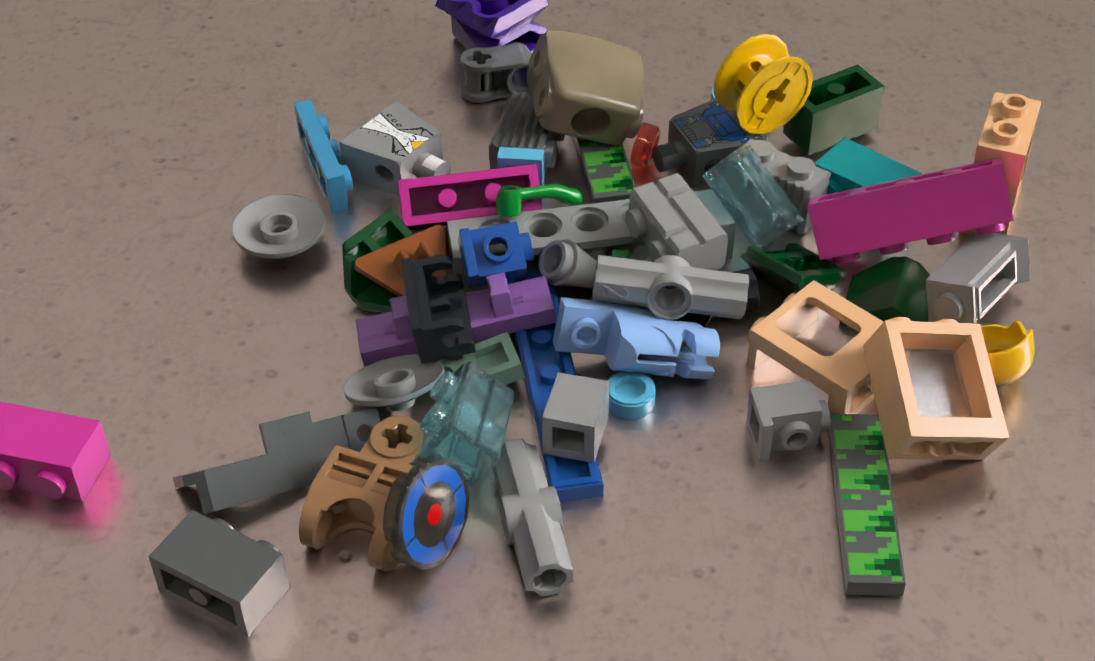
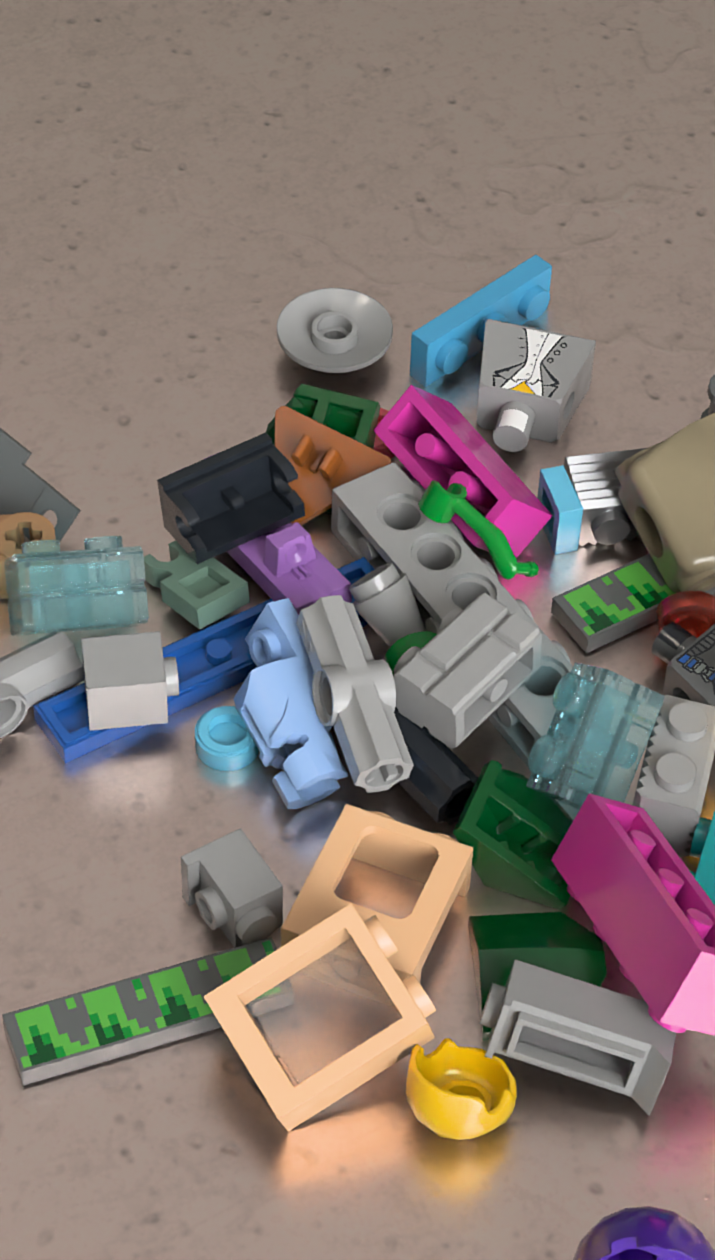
camera: 65 degrees right, 5 degrees up
light grey dish [343,354,445,412] -> none
blue brick [458,221,534,288] -> none

